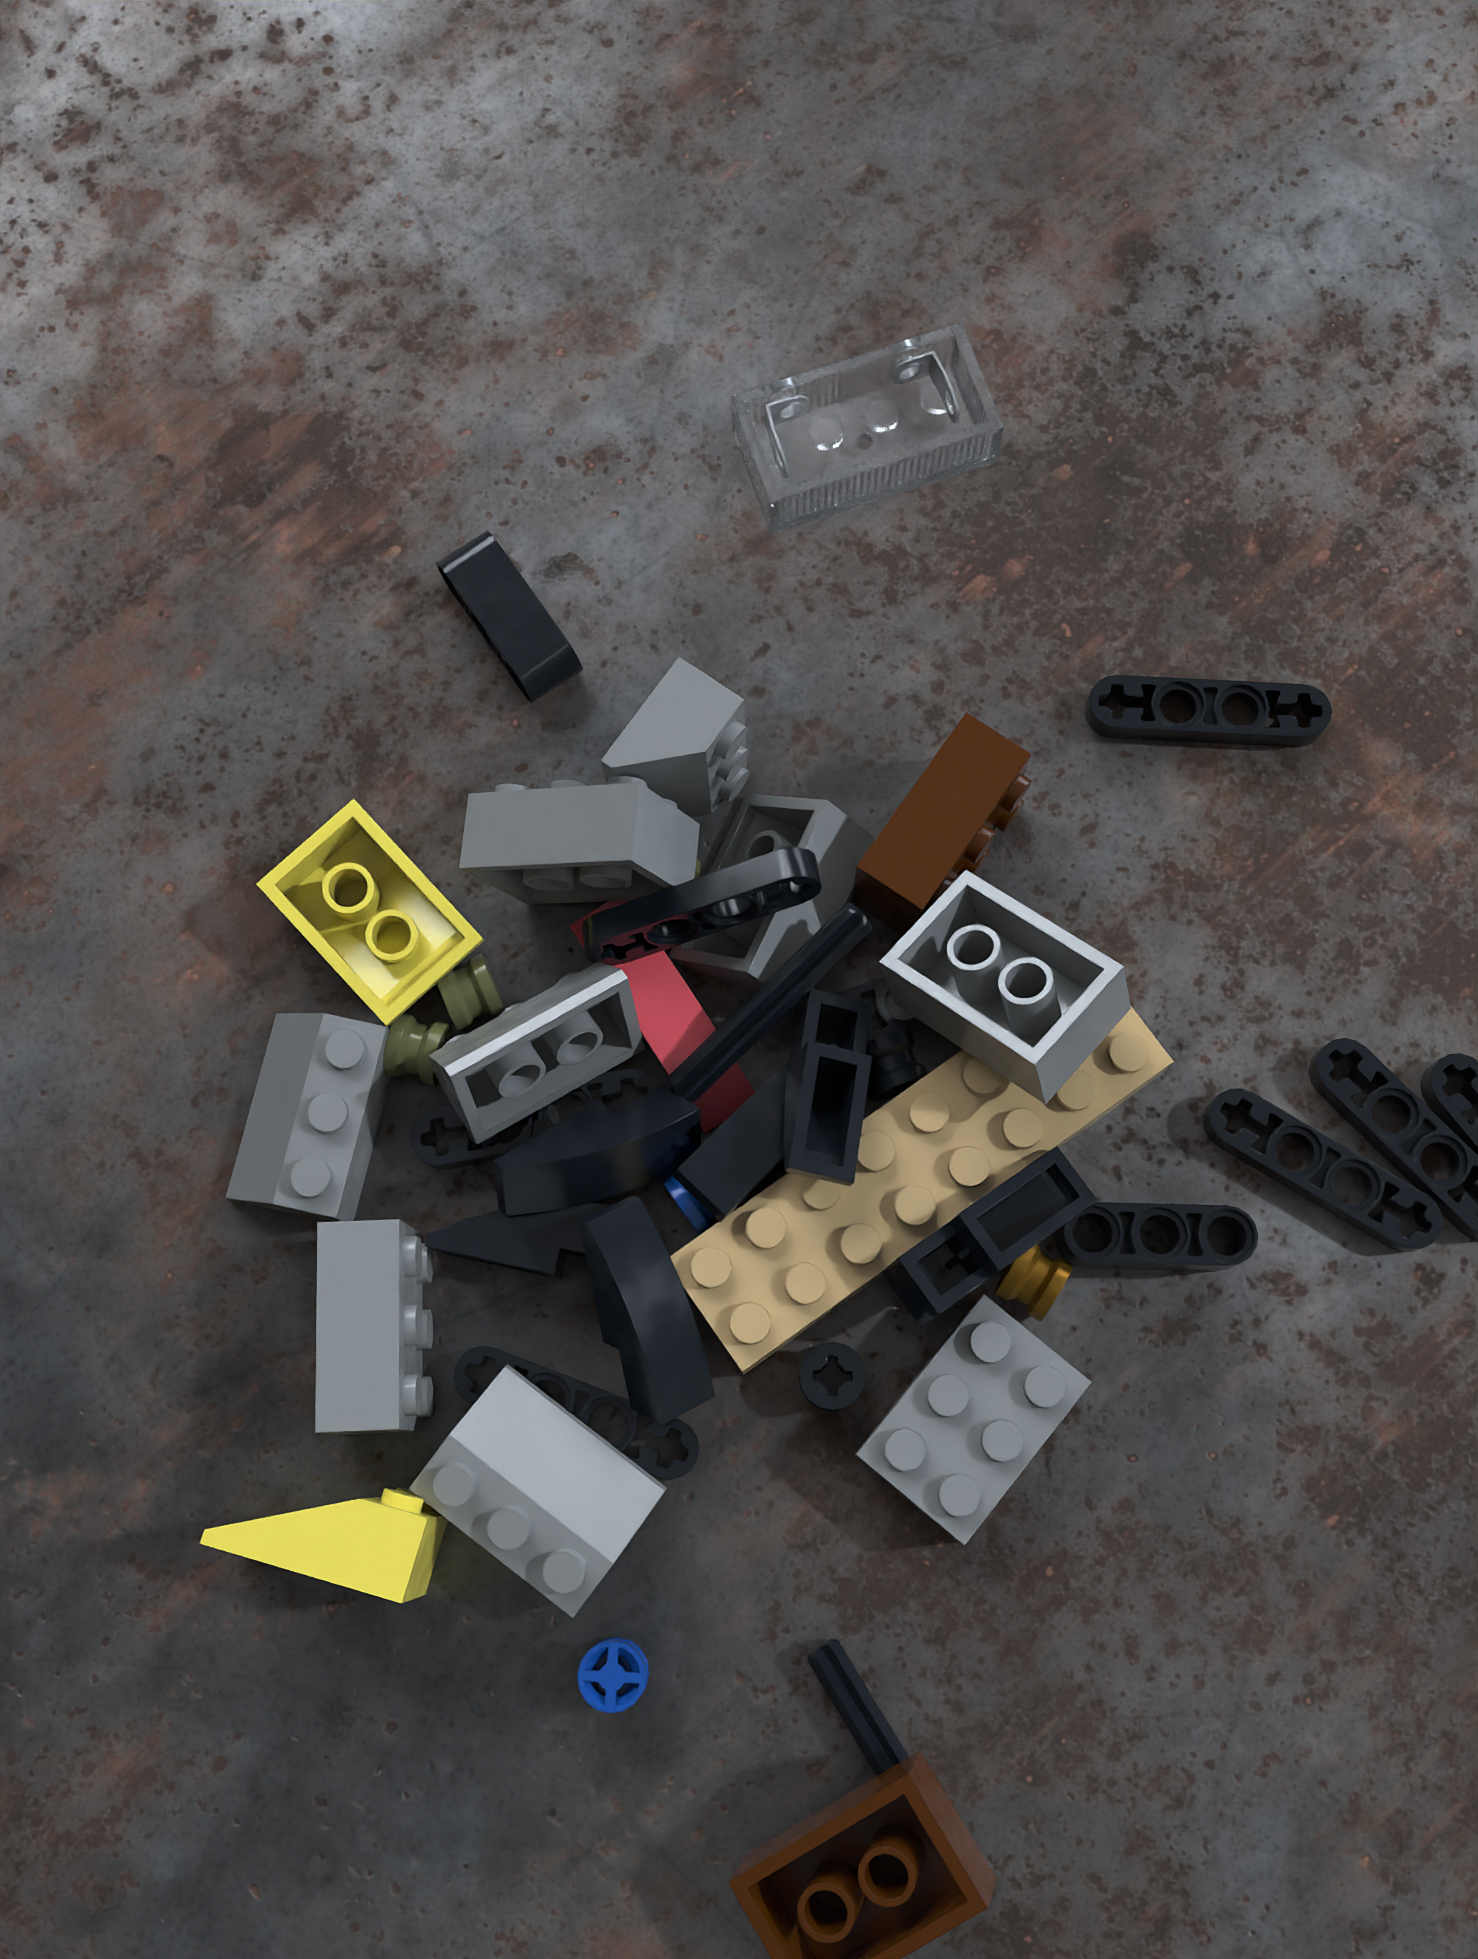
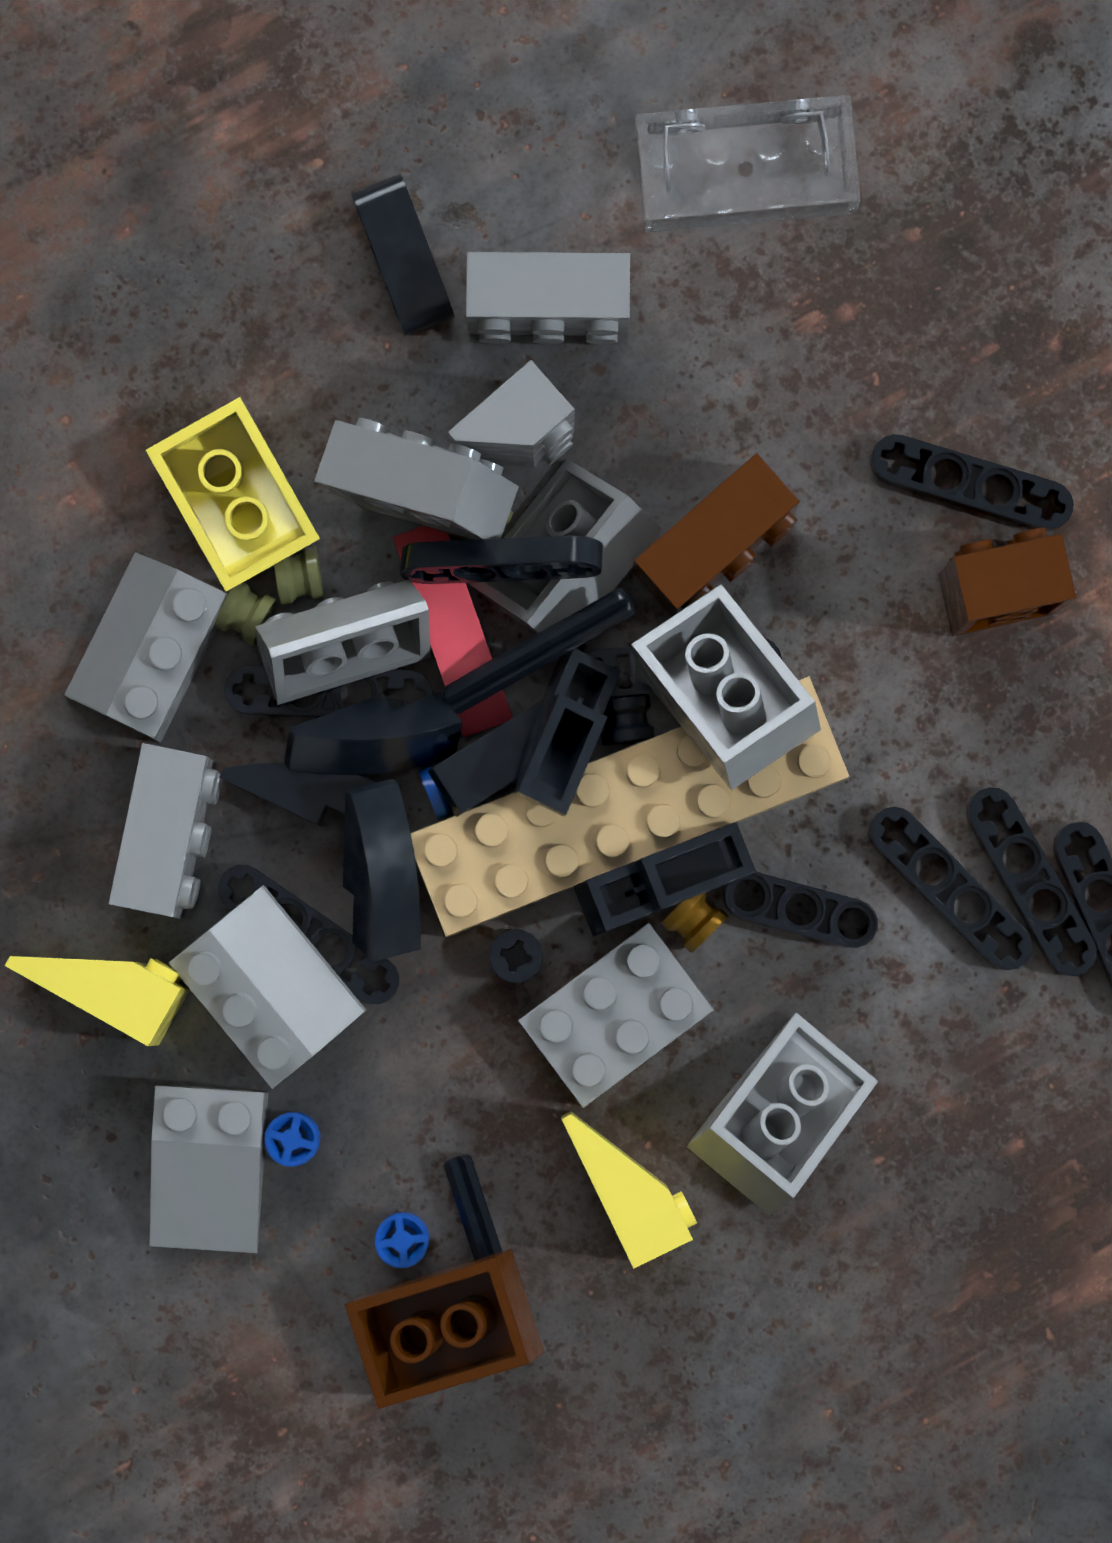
camera: 10 degrees right, 10 degrees up
none -> light grey slope [149,1084,269,1253]
none -> blue wheel [375,1212,430,1268]
none -> light grey brick [466,252,630,345]
none -> light yellow slope [561,1111,697,1269]
none -> light grey slope [687,1013,878,1216]
none -> reddish brown brick [938,528,1077,637]

